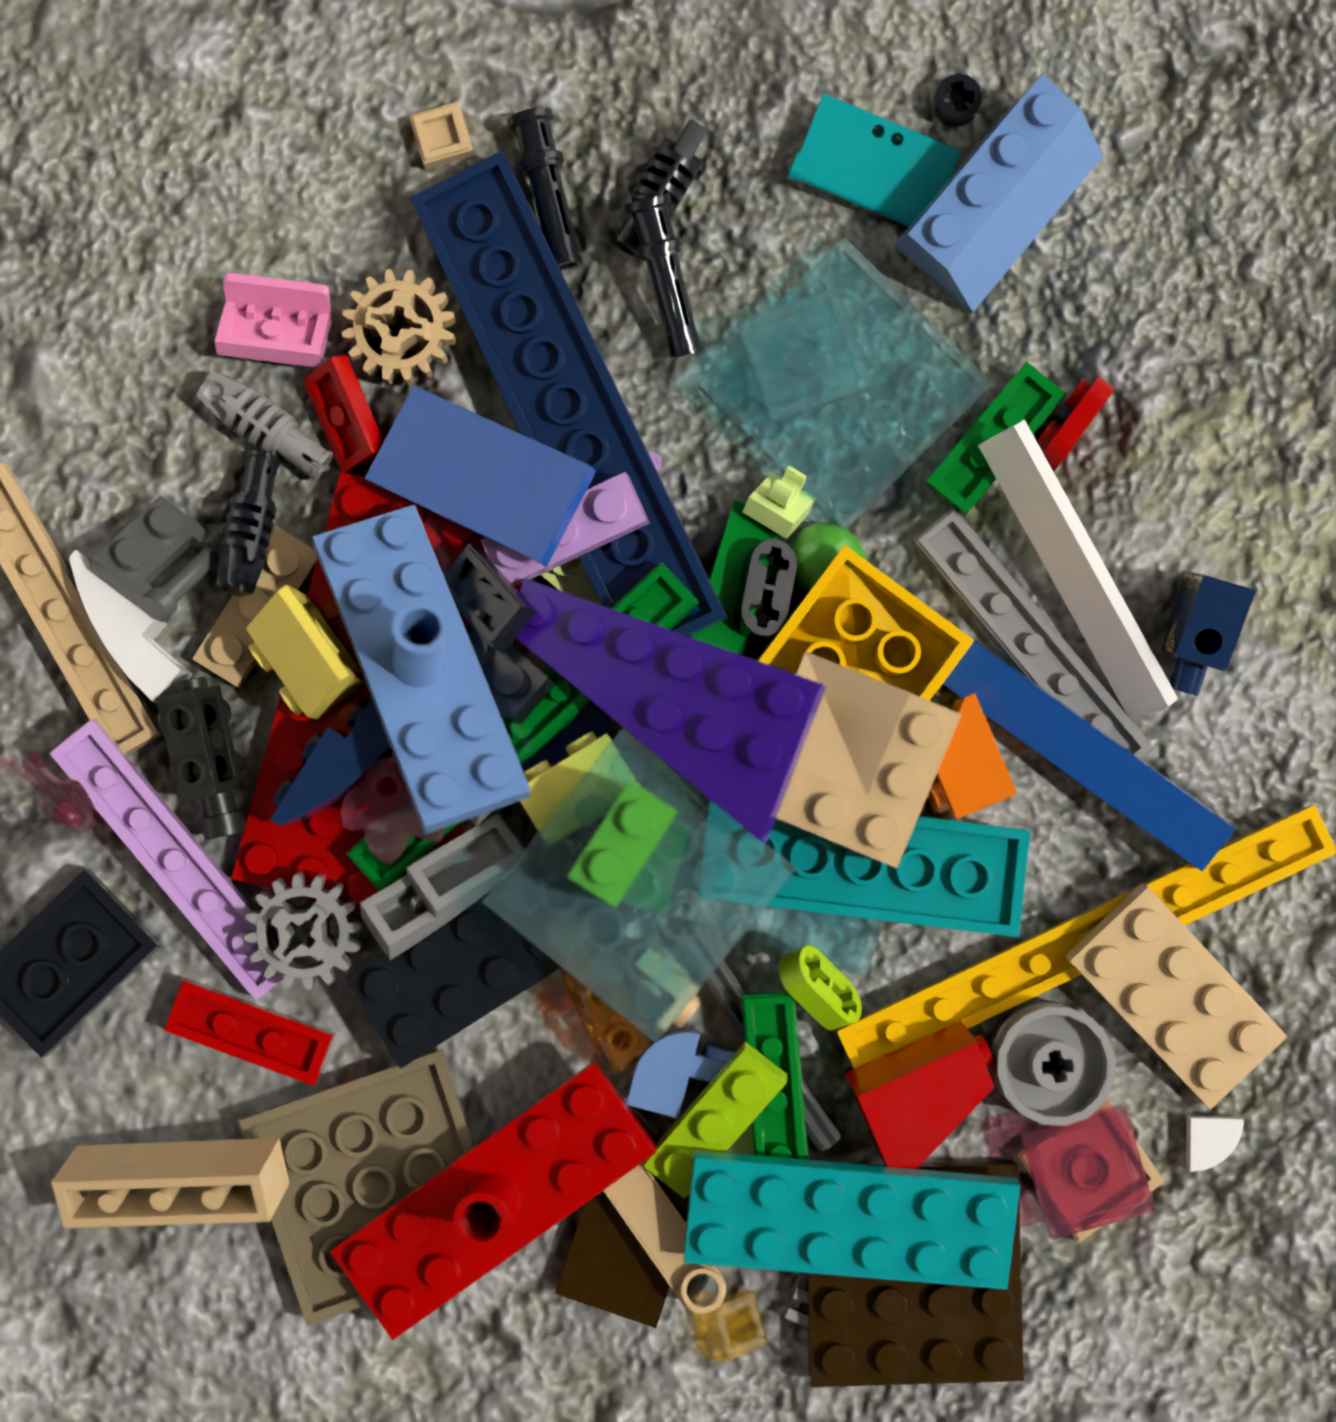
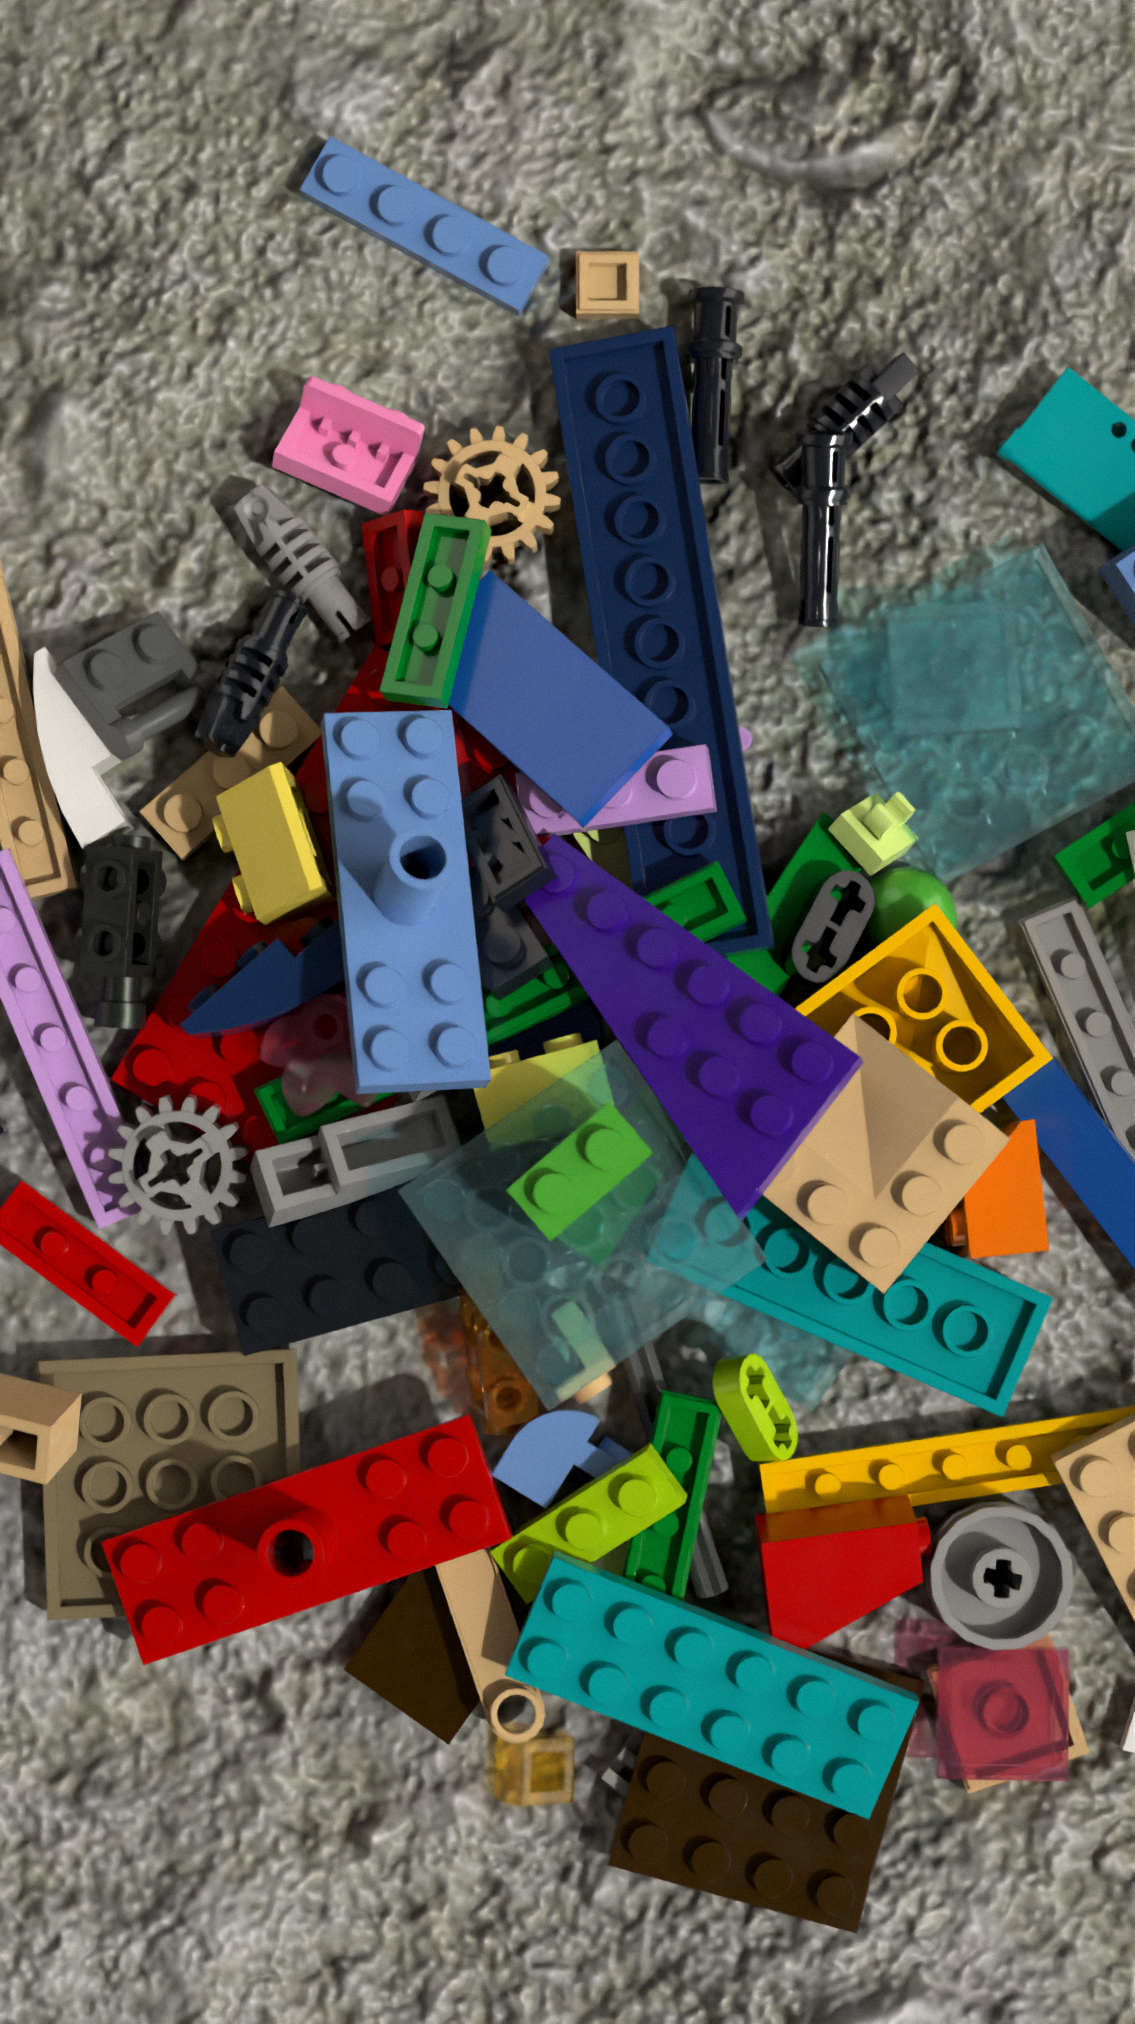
camera: 20 degrees right, 0 degrees up
none -> medium blue plate [300,136,550,317]
none -> green plate [380,513,492,709]

